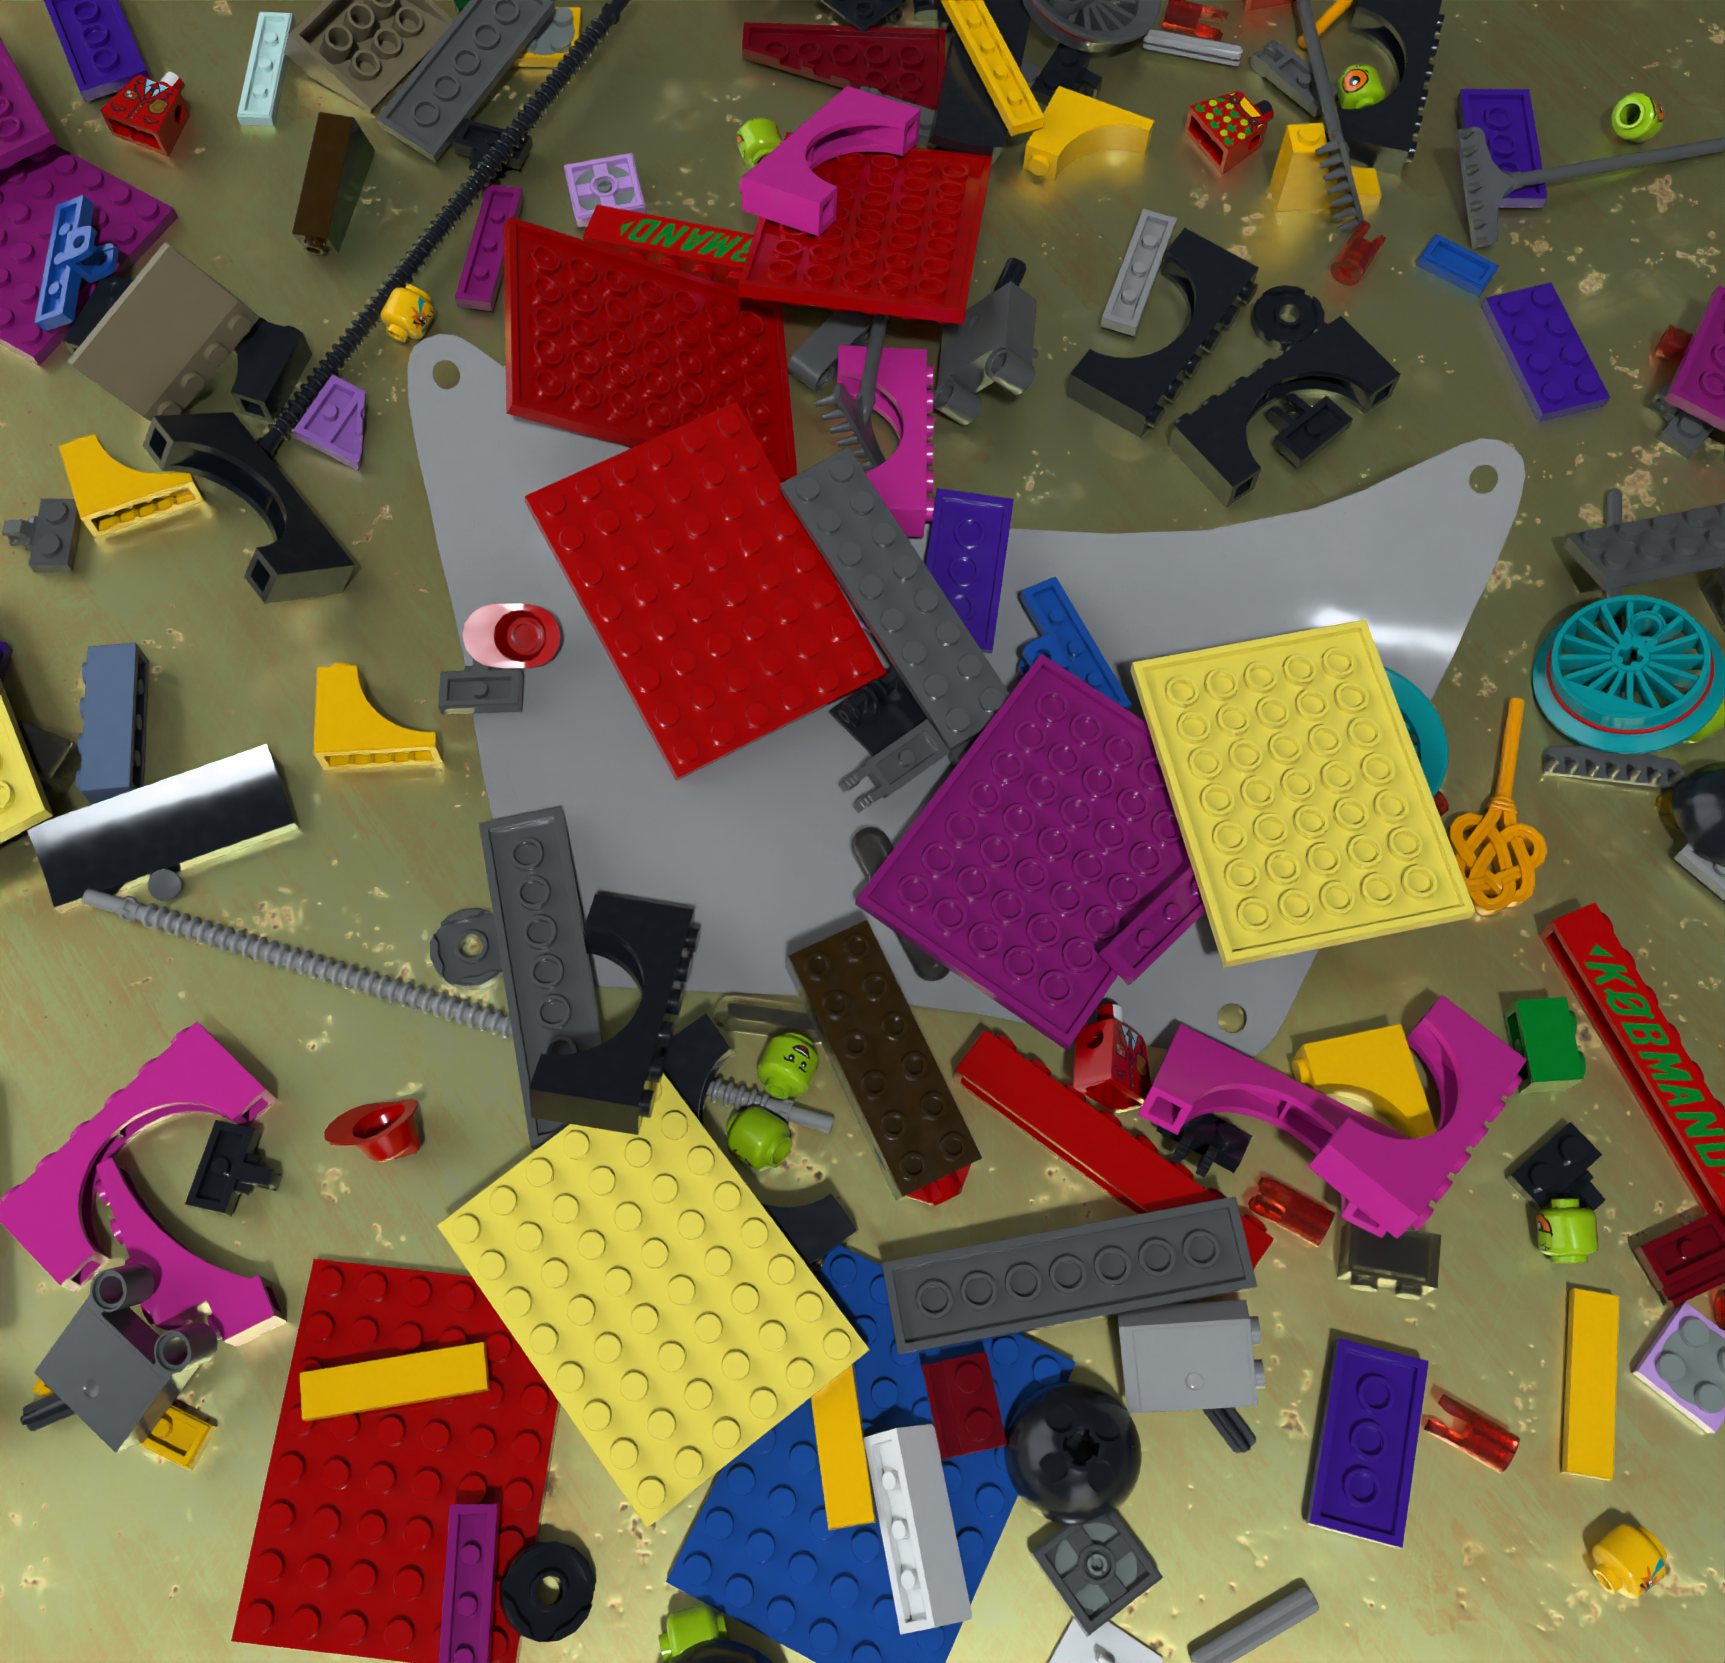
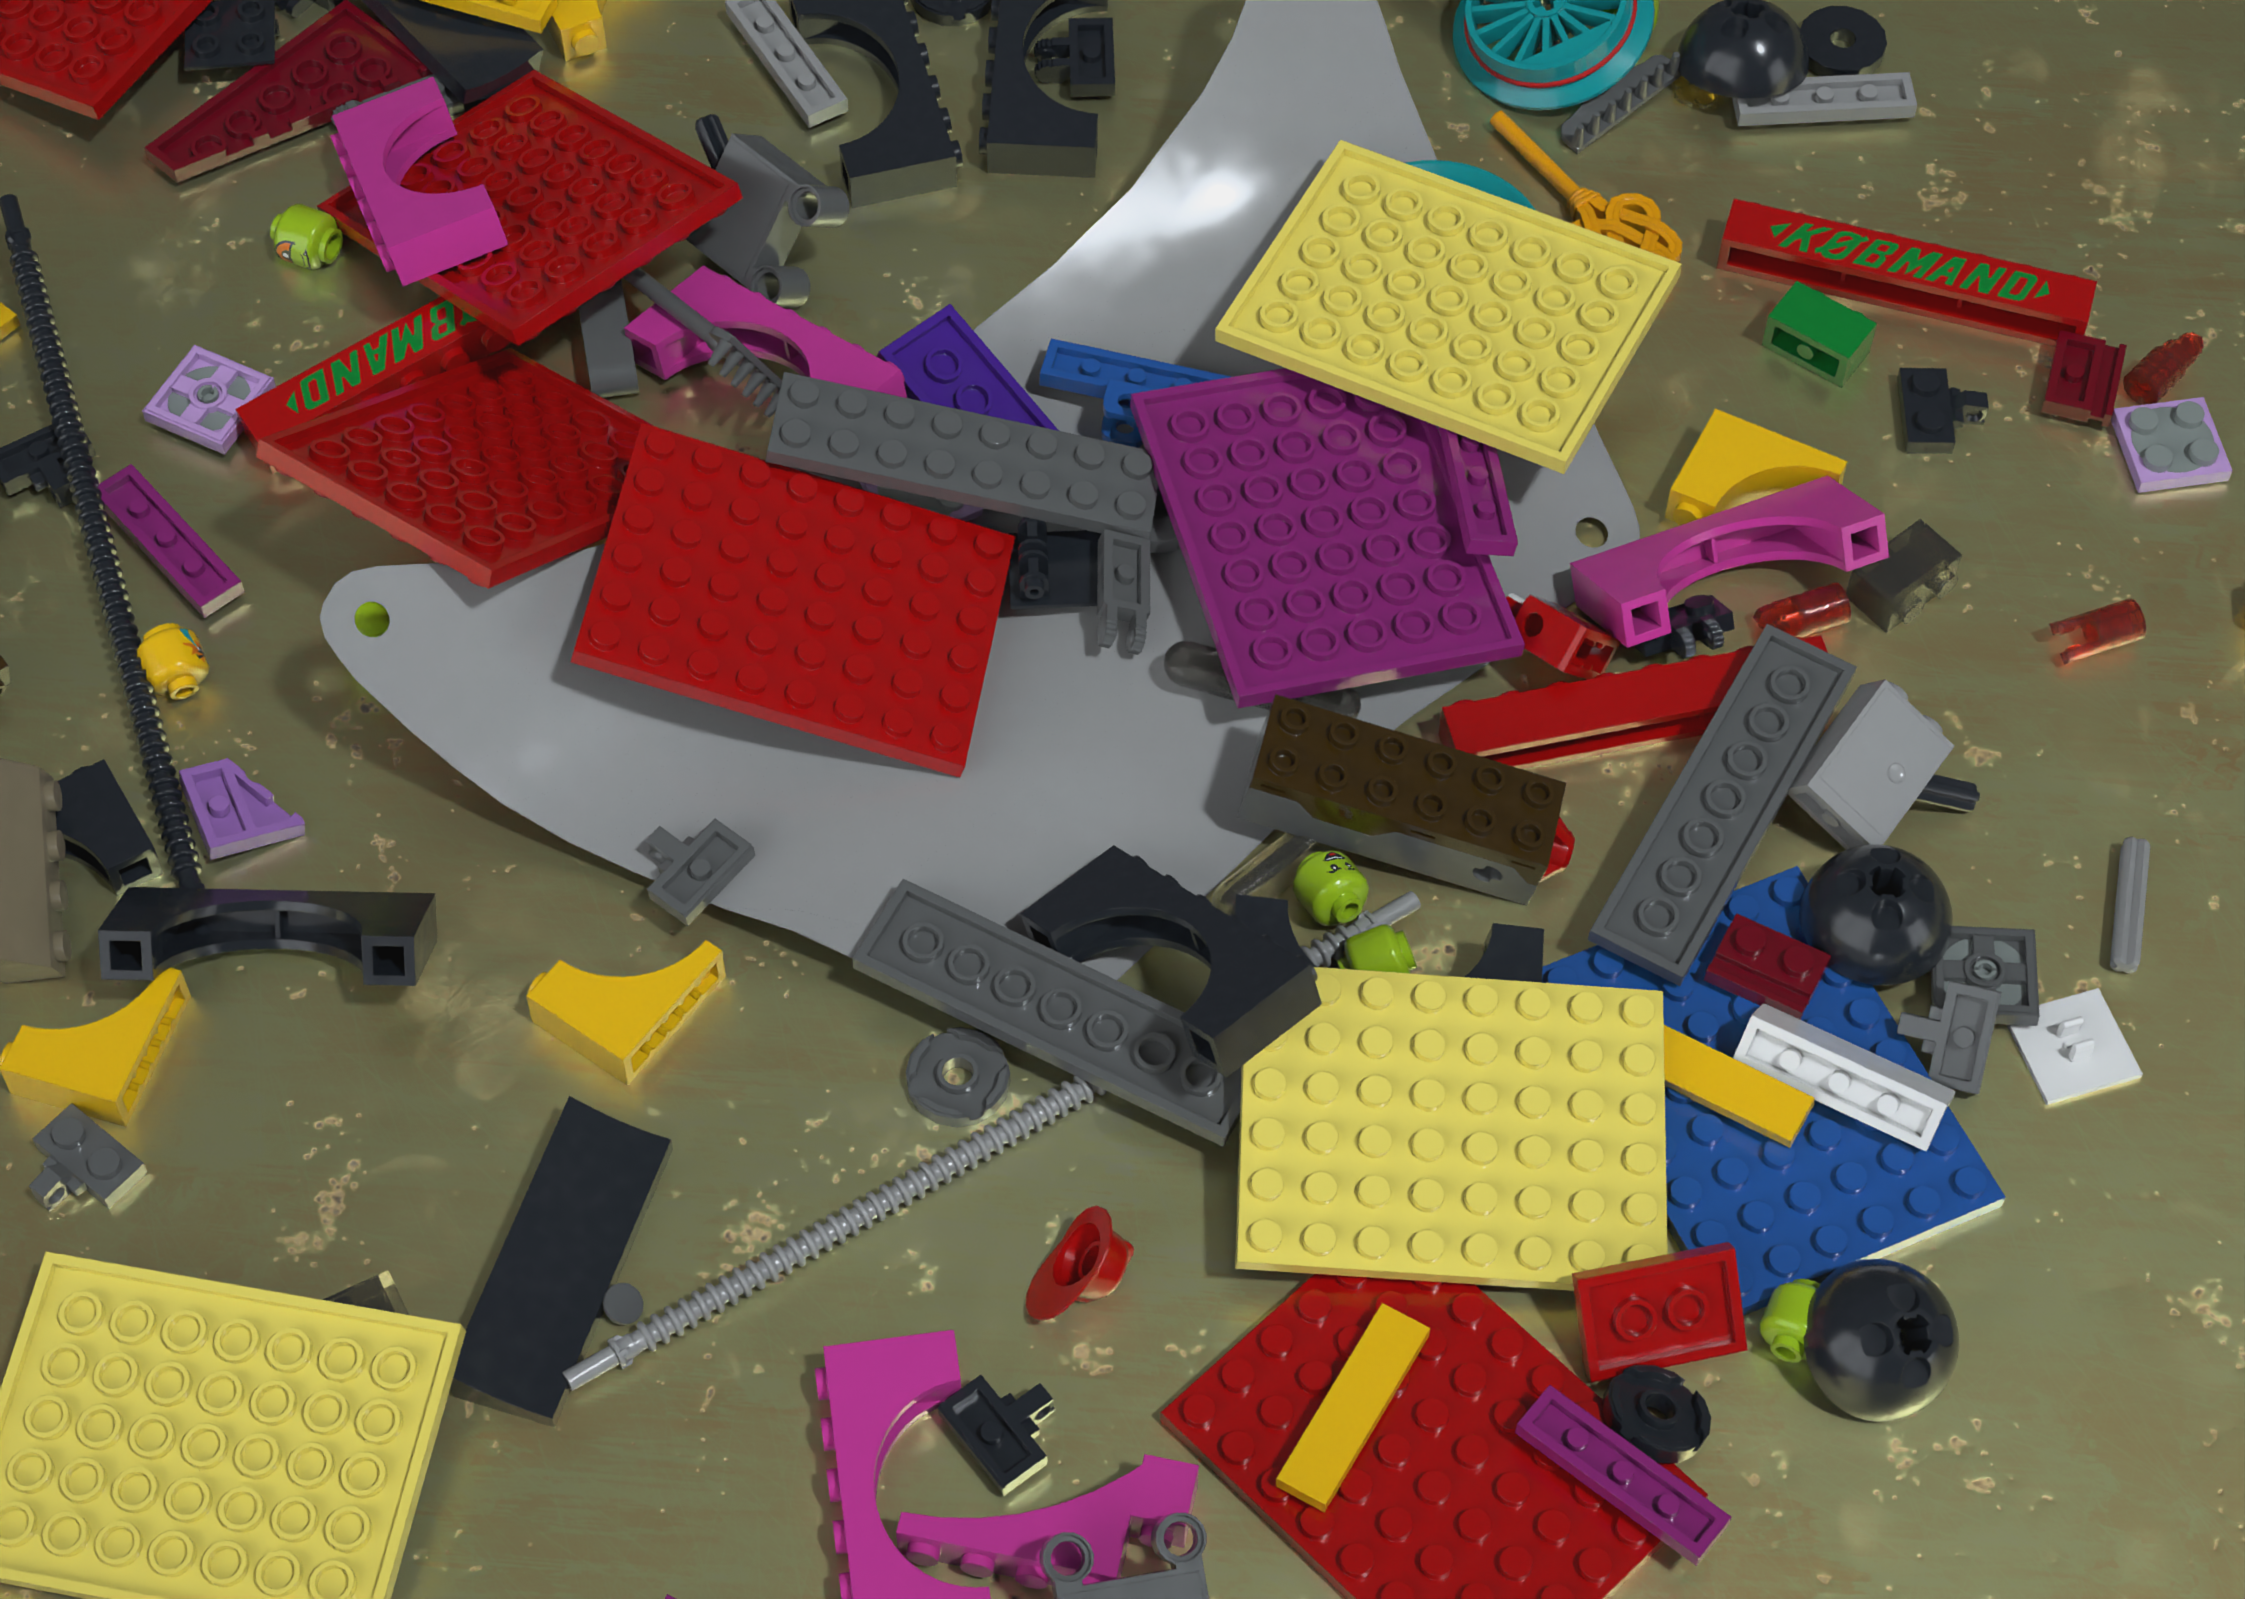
camera: 50 degrees left, 10 degrees down
sand blue brick [75,642,149,804] -> none
red piece [462,603,561,668] -> none
dark purple plate [1306,1338,1429,1549] -> none
dark pink arch [1308,995,1527,1239] -> none
lime head [1536,1198,1599,1263] -> none
yellow tile [1562,1288,1619,1481] -> none
none -> red plate [1572,1242,1748,1382]
none -> dark grey hinge [1897,980,2002,1094]

